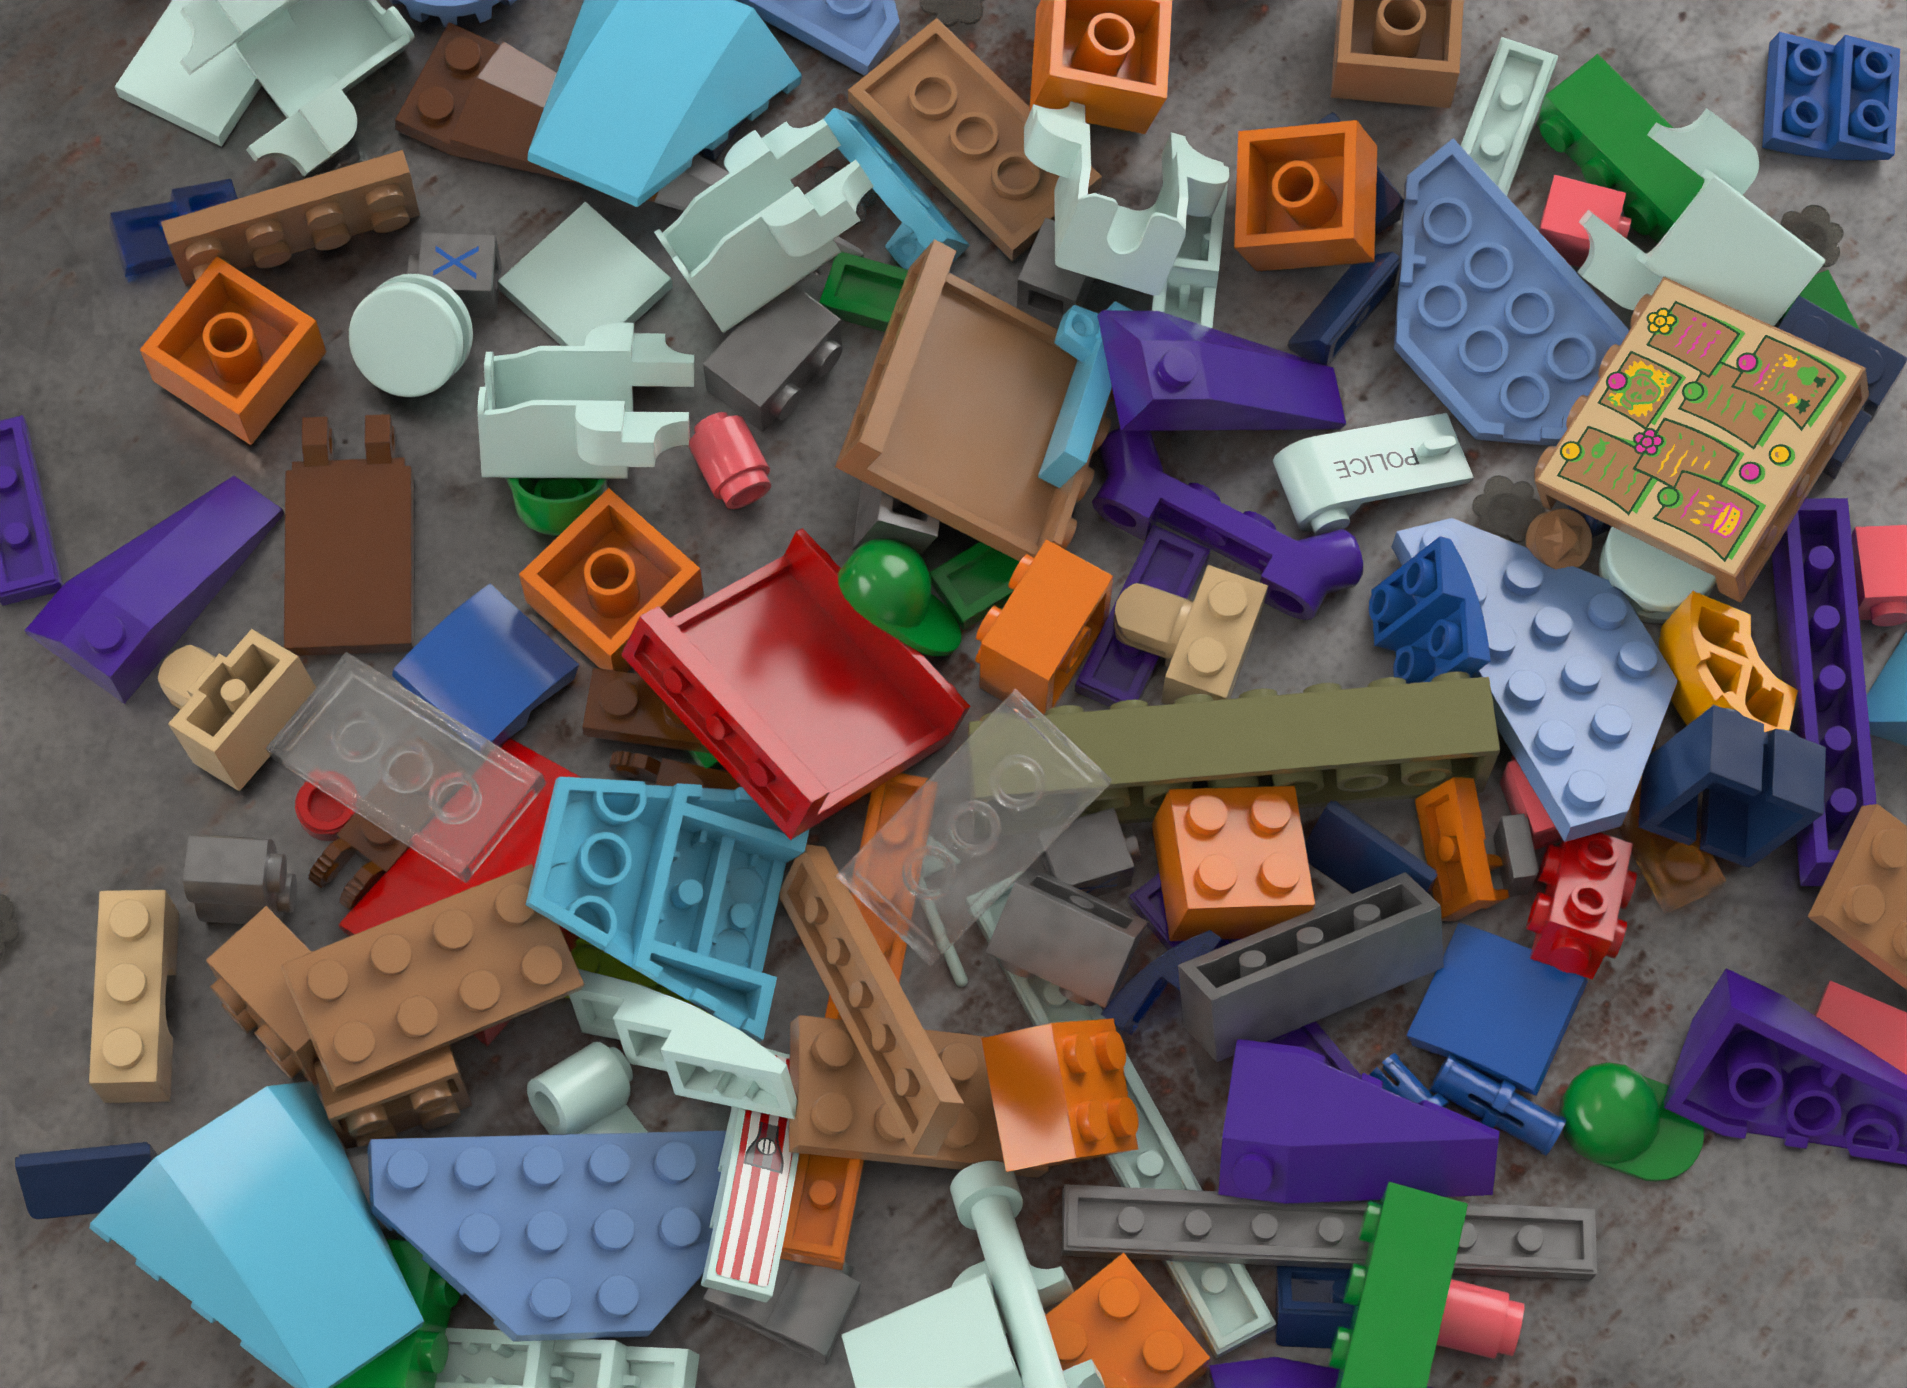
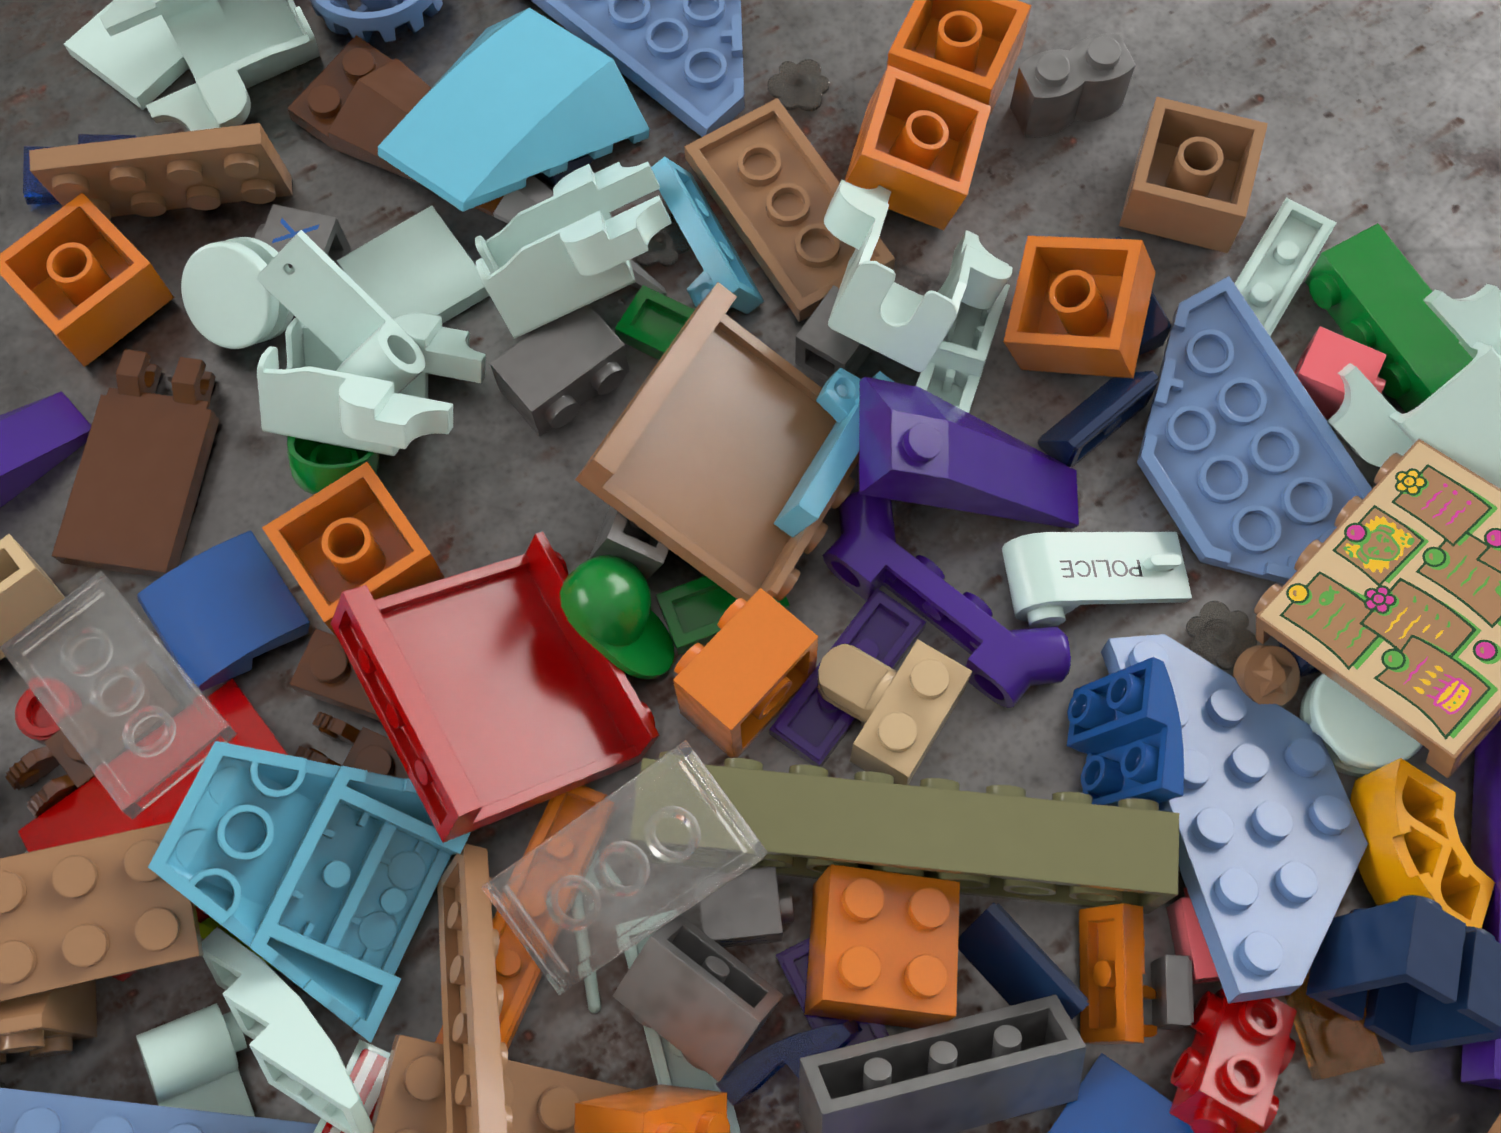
camera: 15 degrees right, 0 degrees up
coral brick [688,412,771,509] -> none
none -> light aqua door [255,230,426,393]

